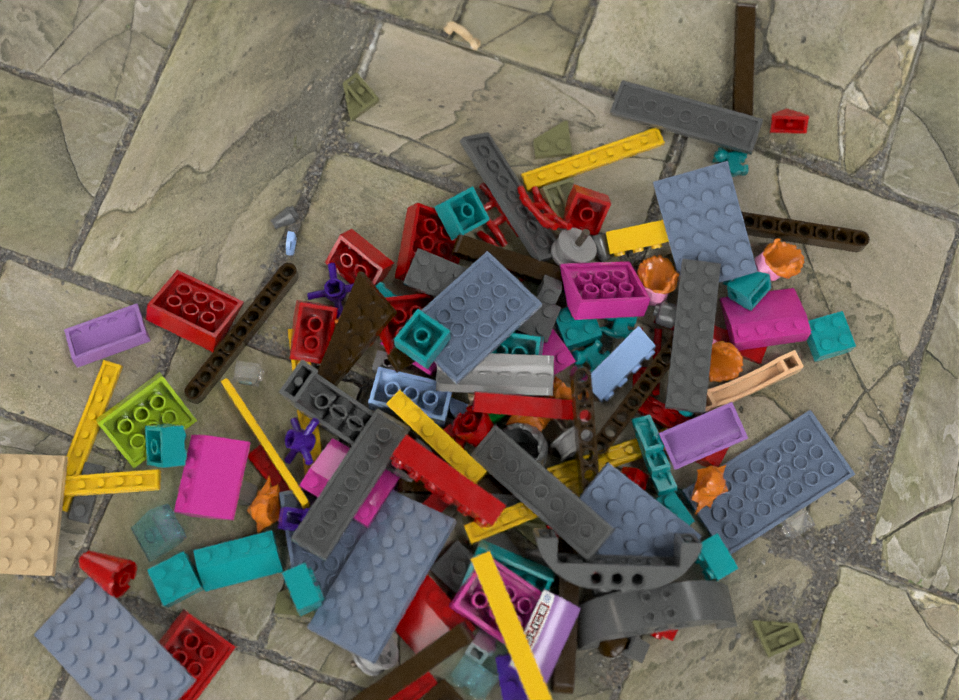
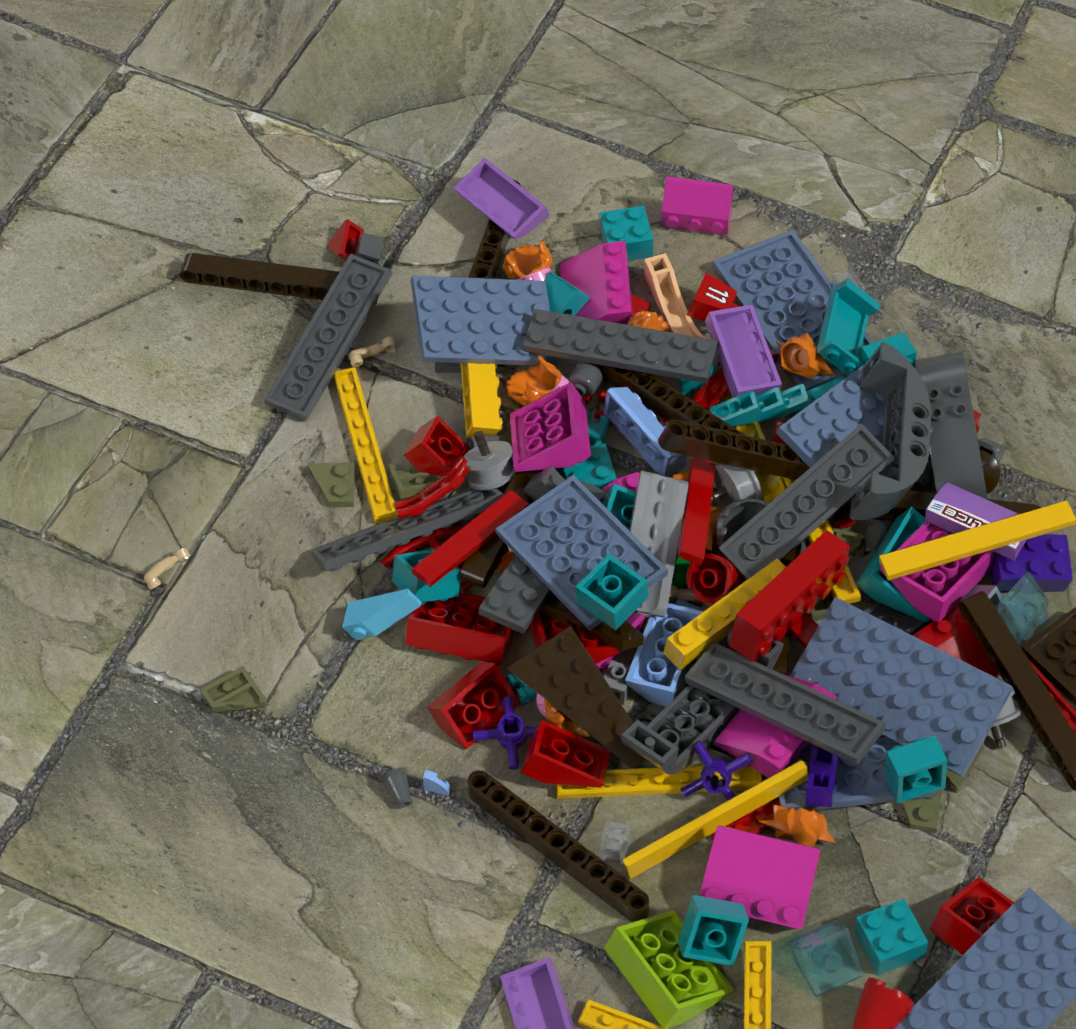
camera: 80 degrees left, 20 degrees down
red slope [146,270,244,352] -> none
teal slope [193,531,283,592] -> none
teal animal [572,339,611,377] -> none
teal animal [712,147,749,177] -> none
olive wing [751,620,805,658] -> none
none -> medium azure slope [342,589,422,640]
none -> tan arm [348,337,397,367]
none -> dark grey brick [355,232,384,264]
none -> red tile [412,490,529,587]
none -> medium lavender slope [453,158,550,240]
none -> dark pink slope [661,176,733,235]
none -> red torso [687,273,741,321]
none -> teal panel [817,279,880,376]

